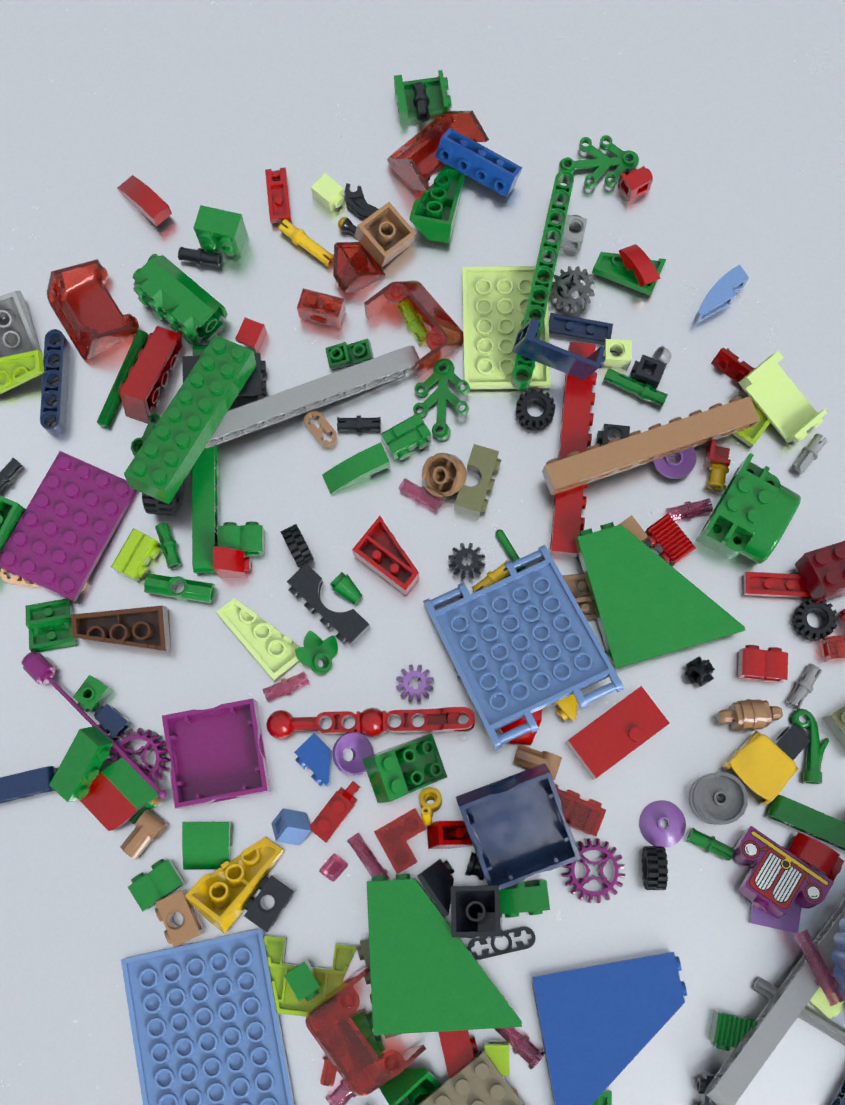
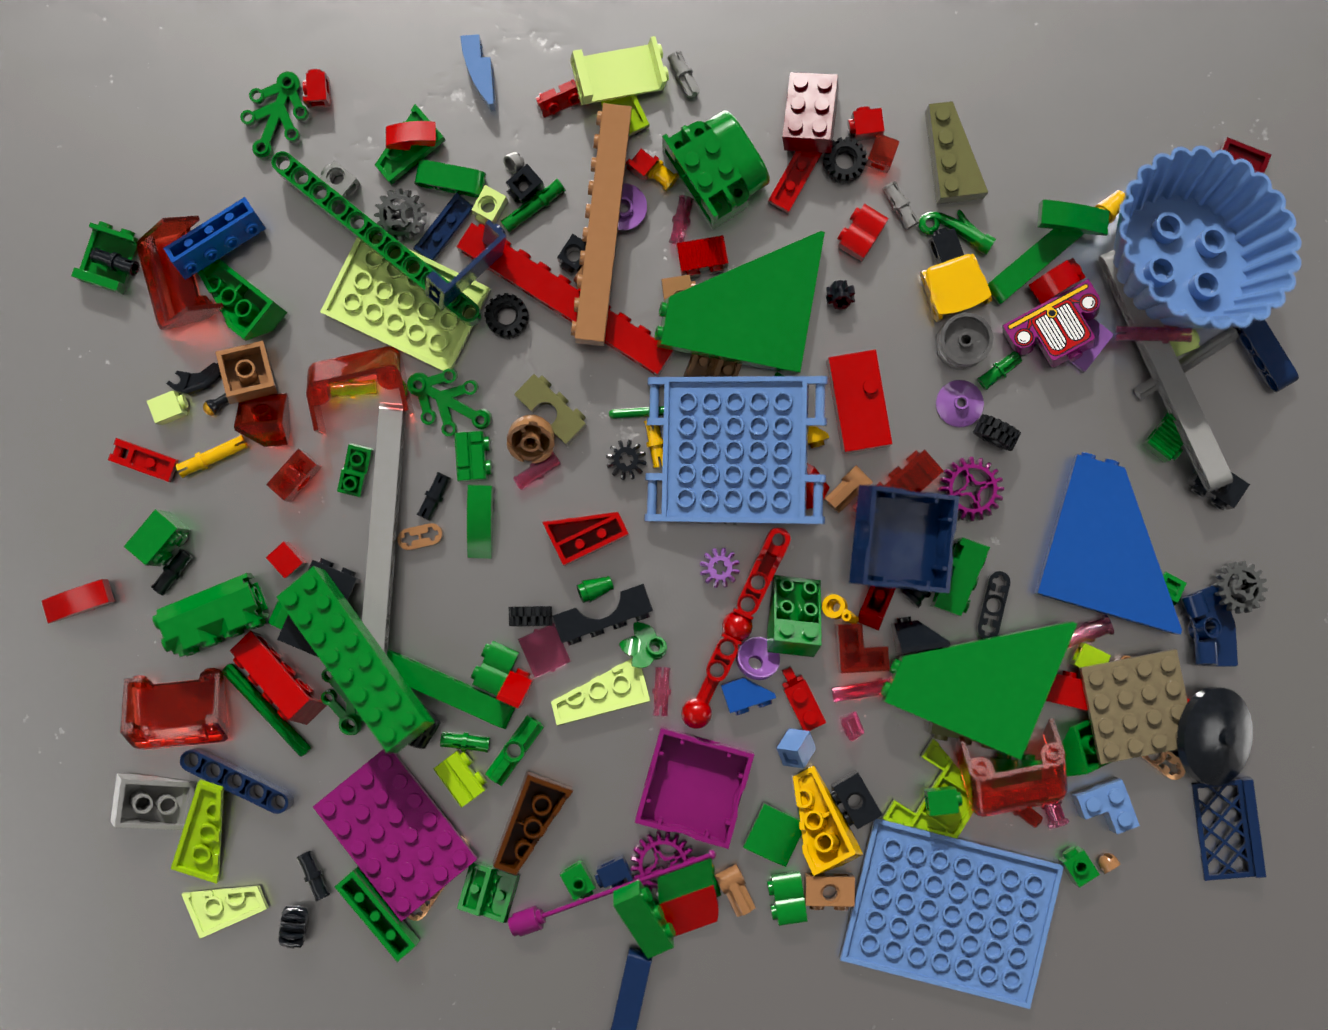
camera: 60 degrees left, 10 degrees up
black slope [451,885,503,938] -> none
medium nougat piece [717,699,783,731] -> none
none -> green beam [414,160,486,198]
none -> clear pink piece [518,623,571,677]

